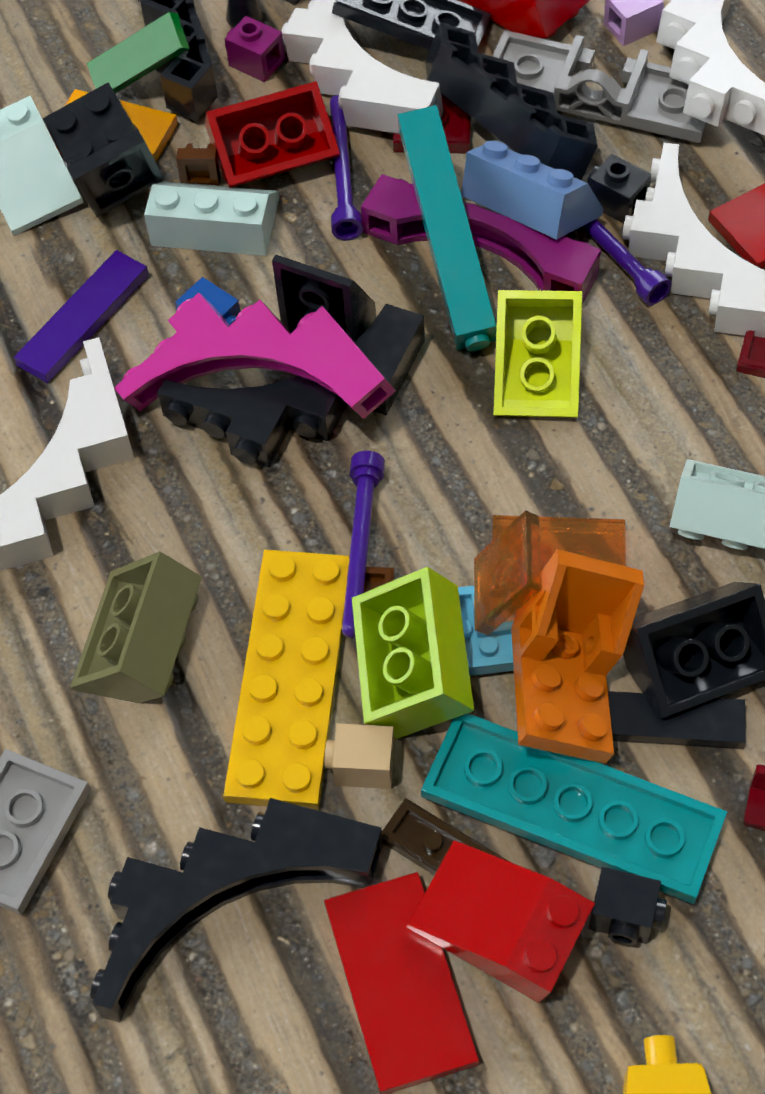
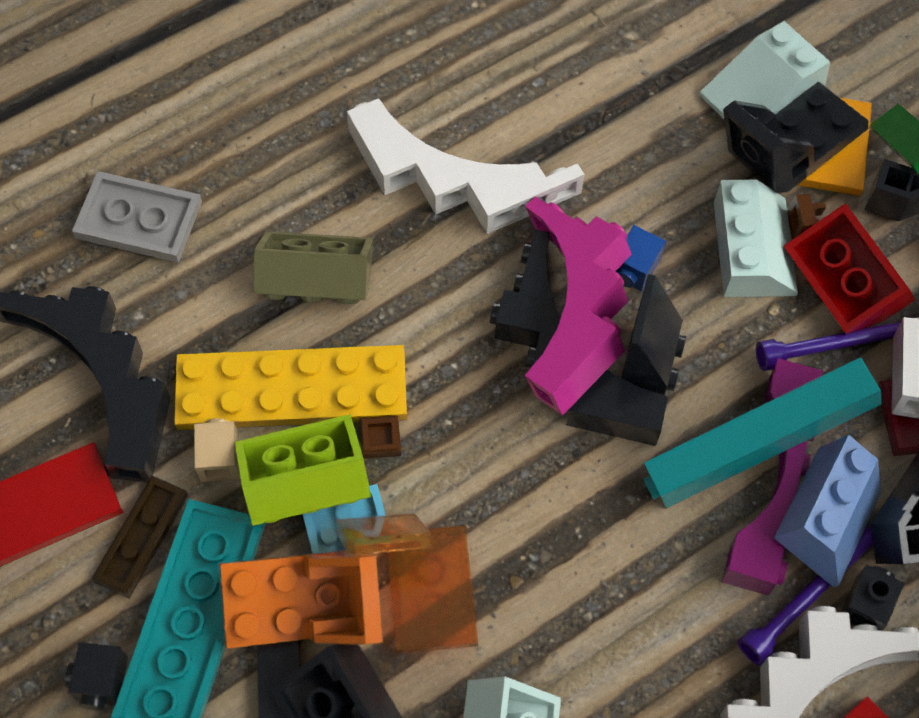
camera: 75 degrees right, 5 degrees up
dark purple tile [14,250,149,383] -> none
dark purple piece [342,451,385,638] -> none
red slope [407,840,595,1003] -> none
neon yellow slope [493,290,583,418] -> none

